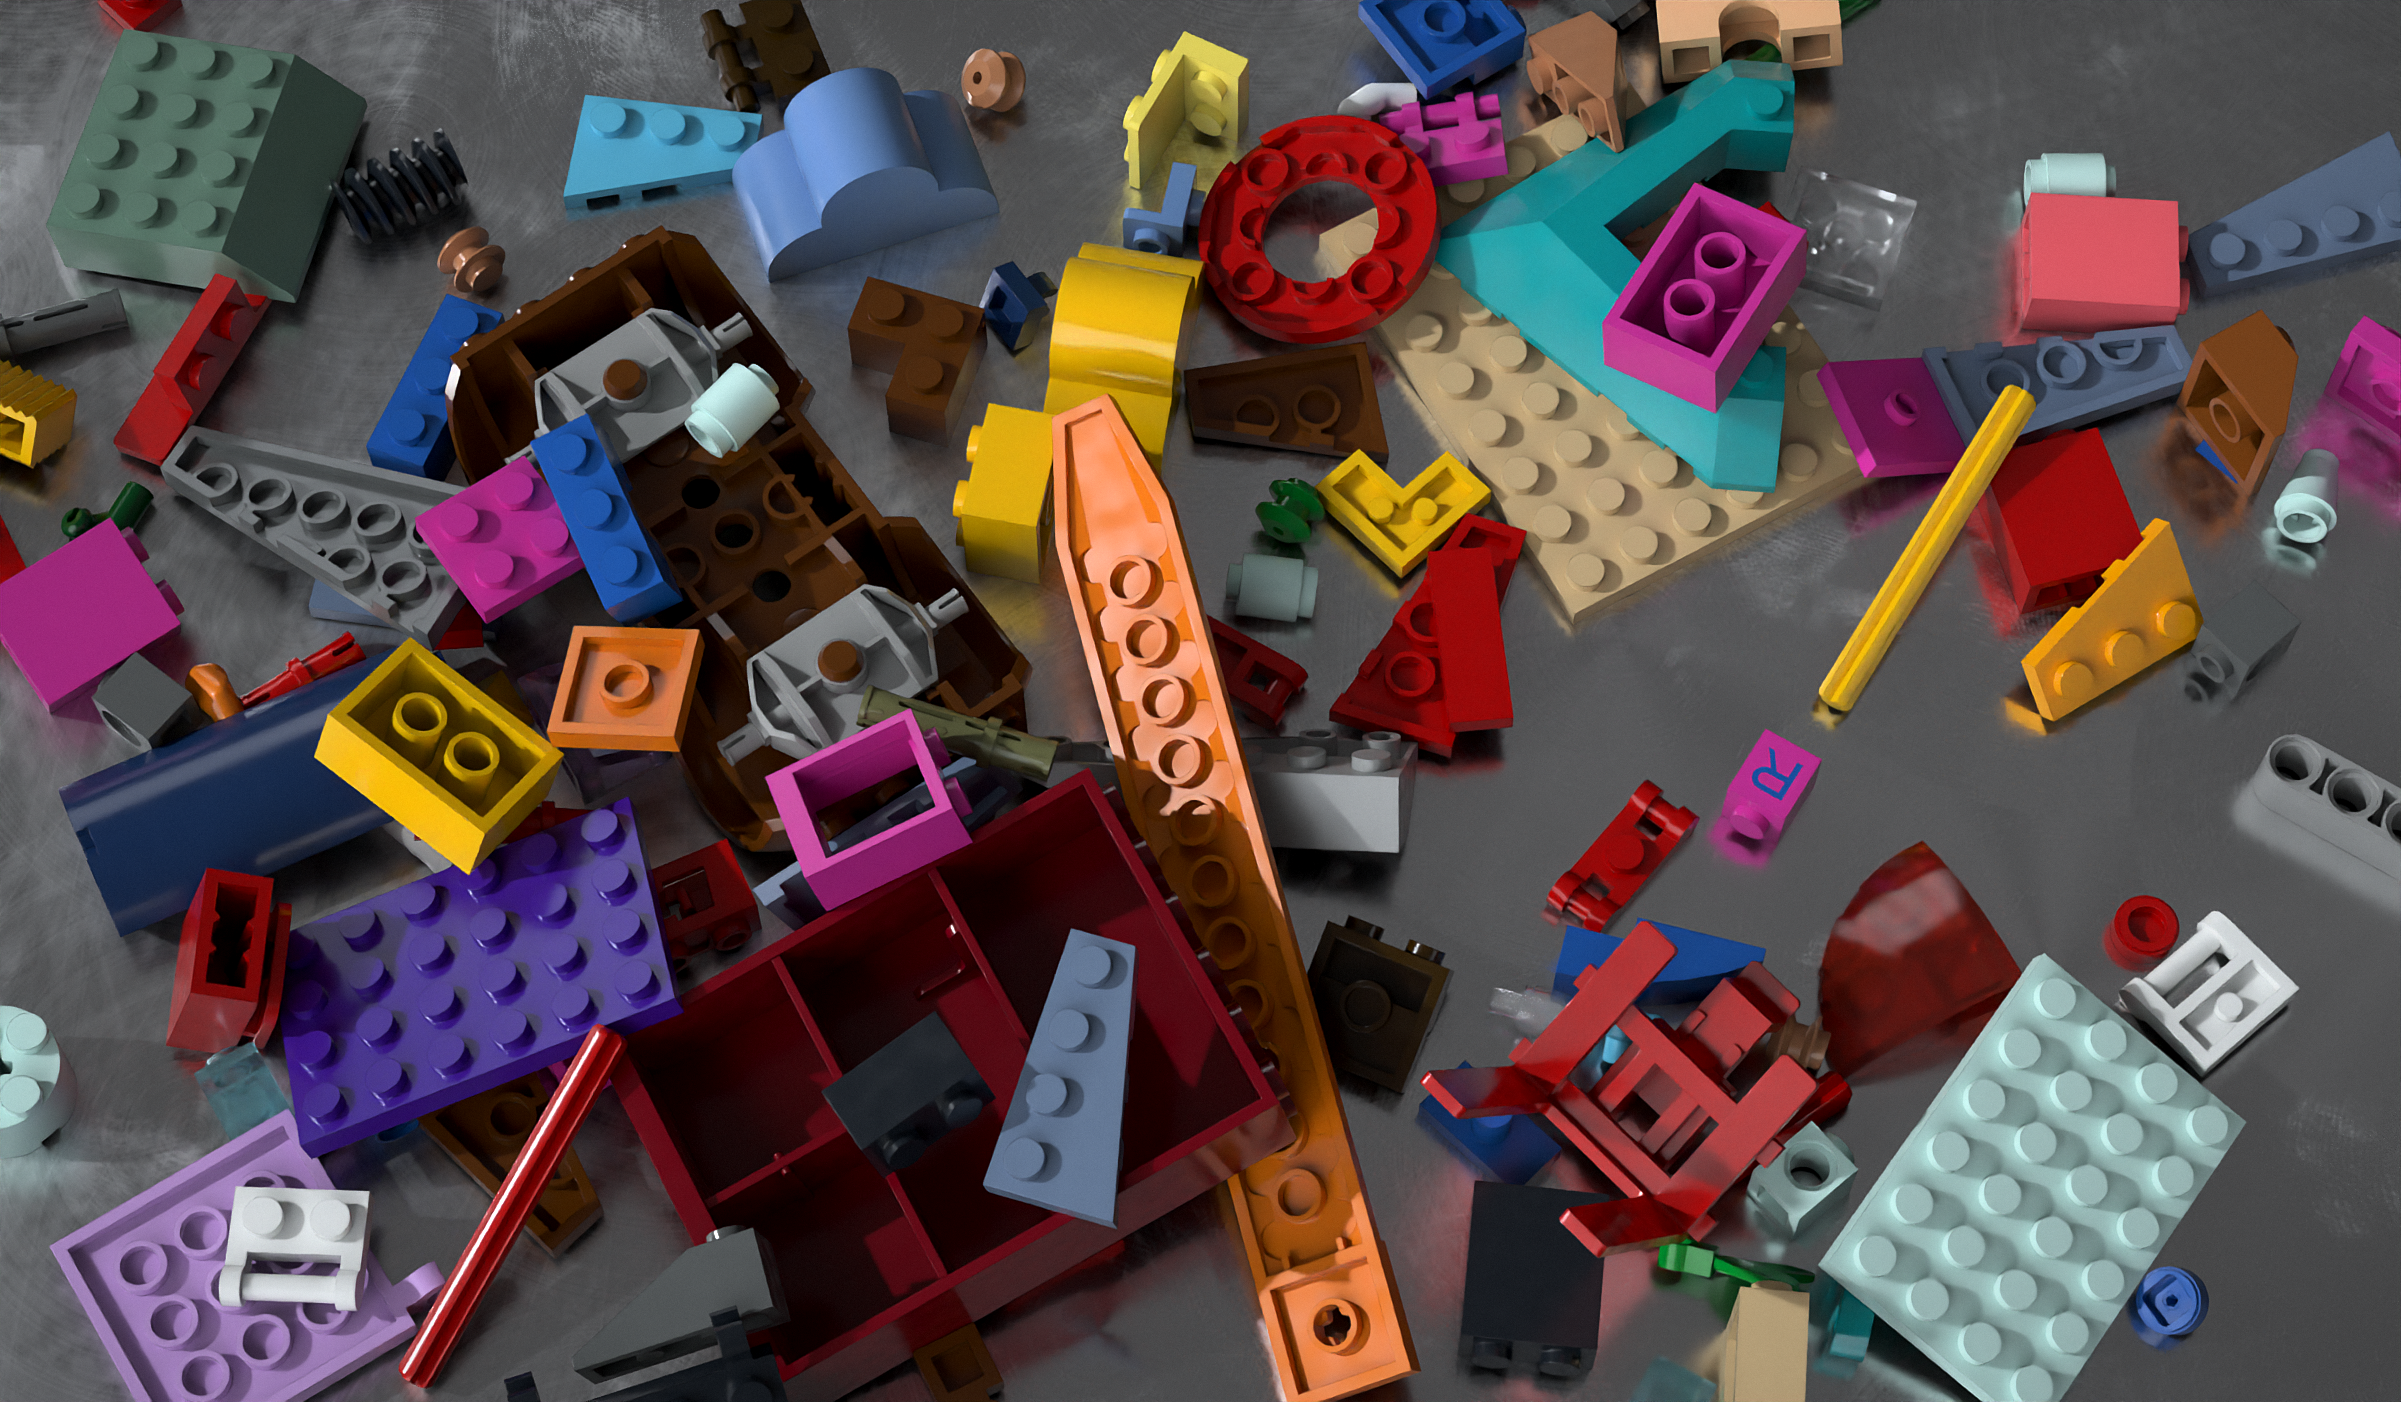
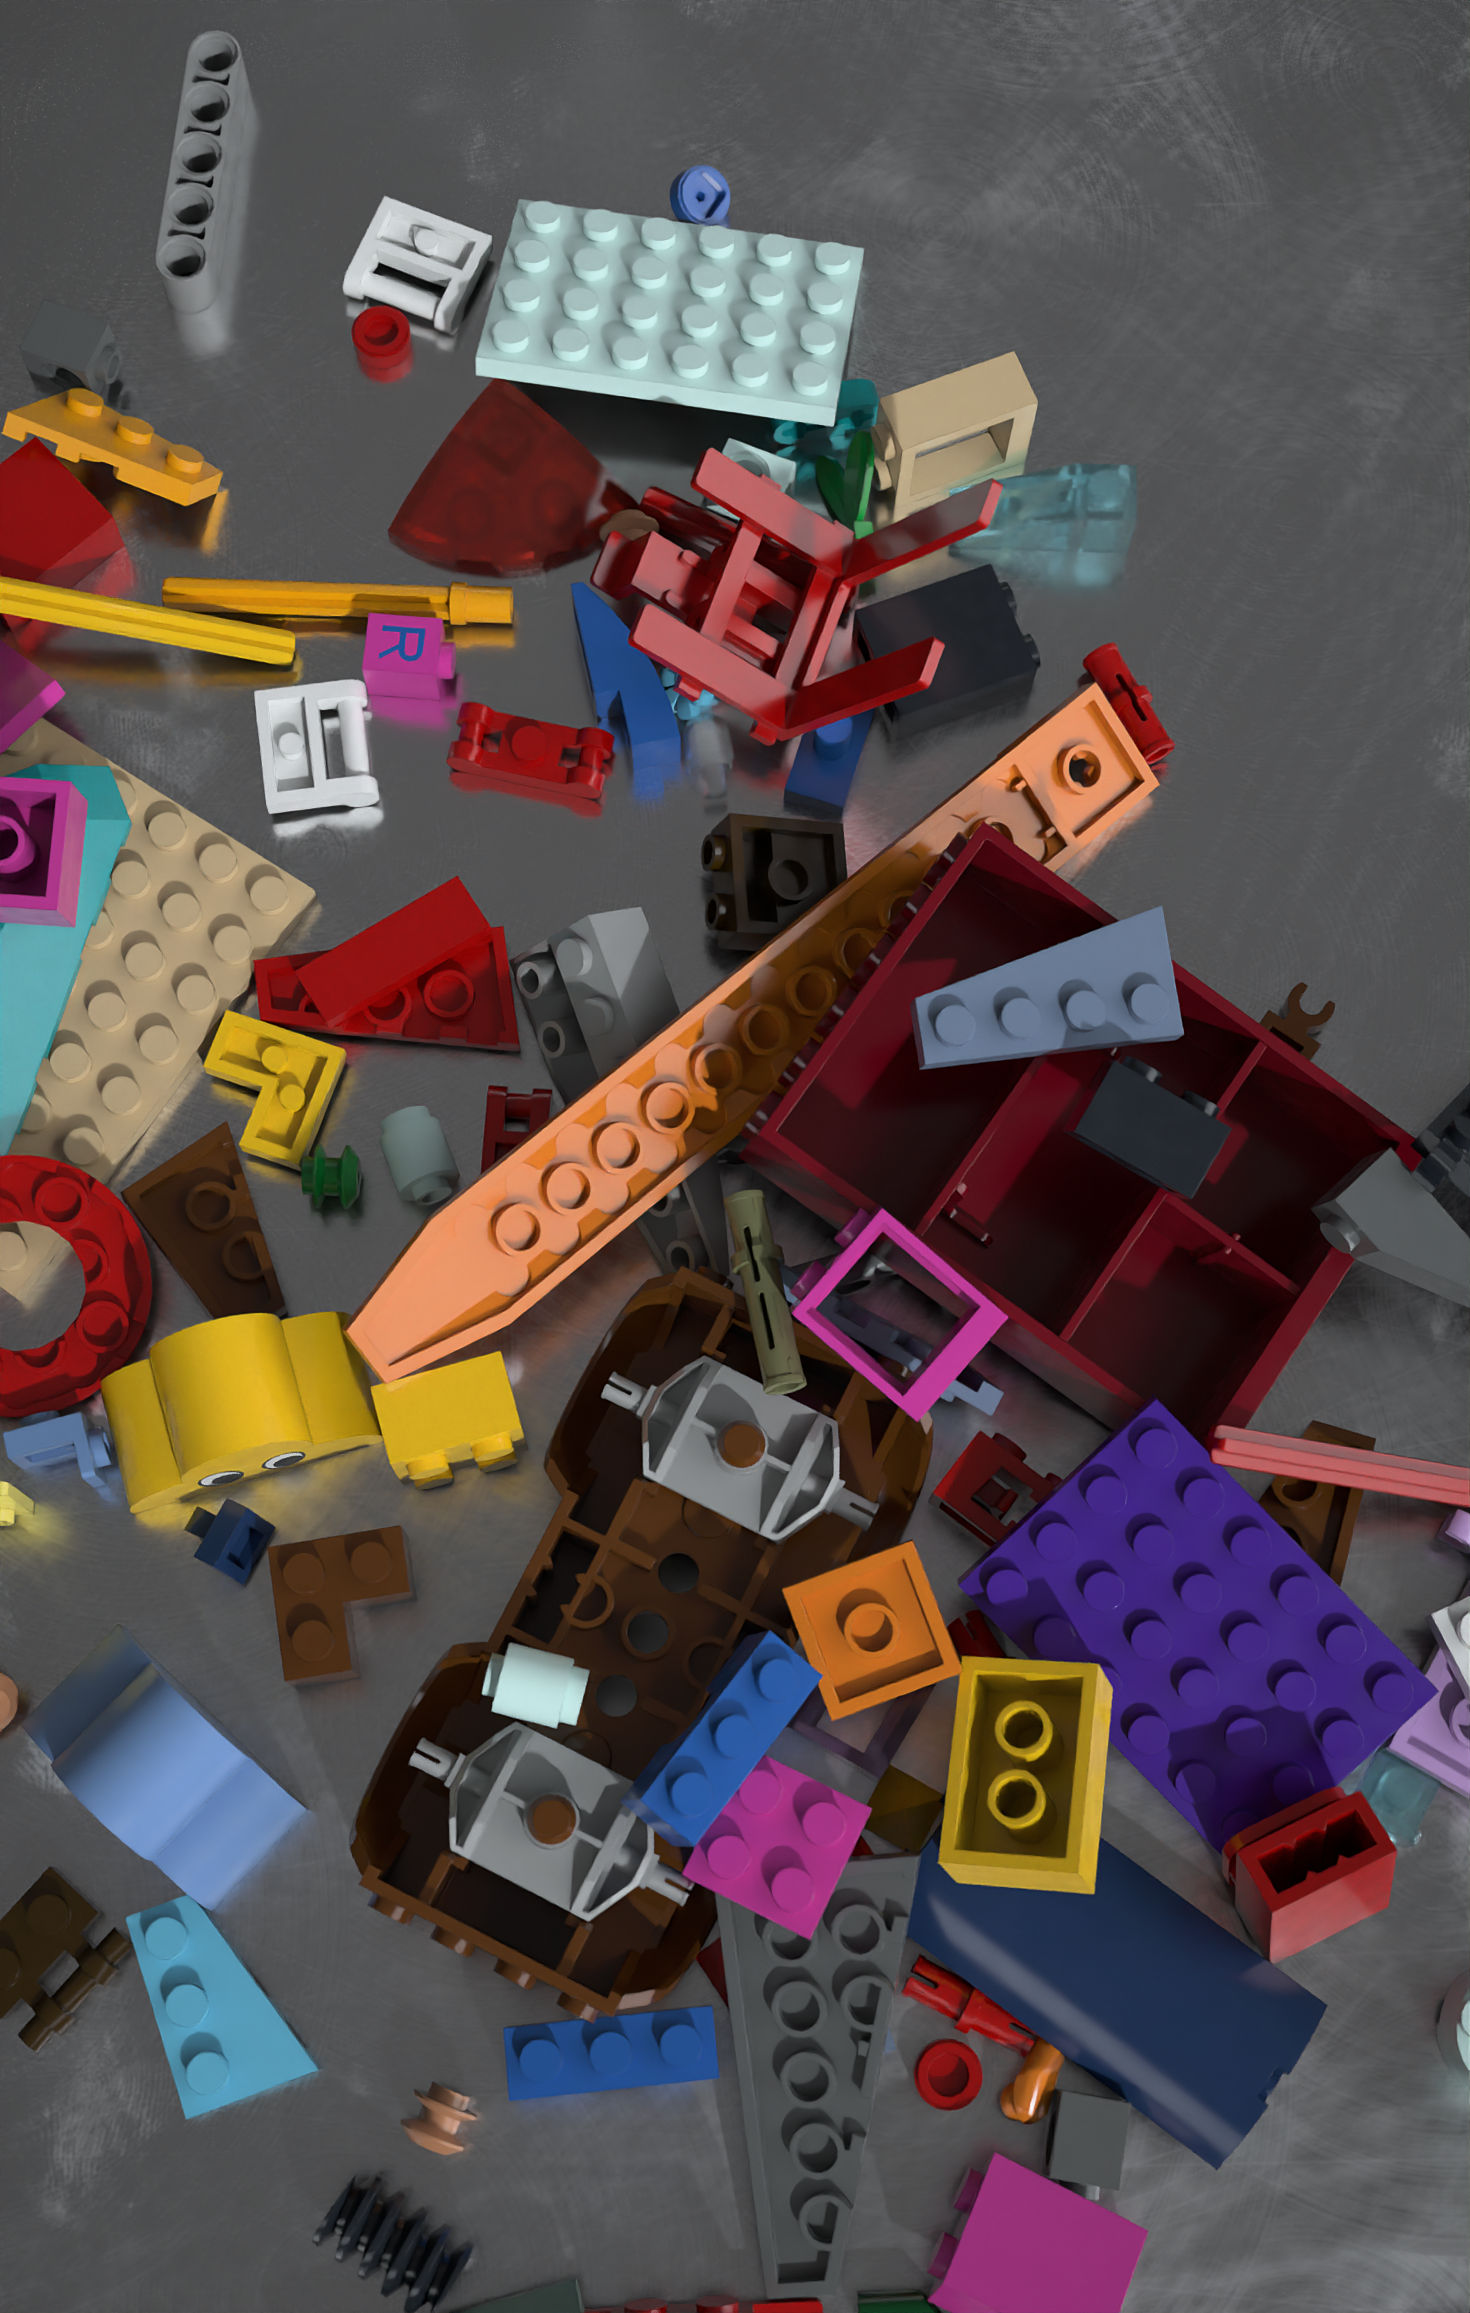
camera: 120 degrees left, 10 degrees up
none -> light orange axle [161,577,514,625]
none -> white plate [254,679,379,814]
none -> red tile [912,2038,983,2111]

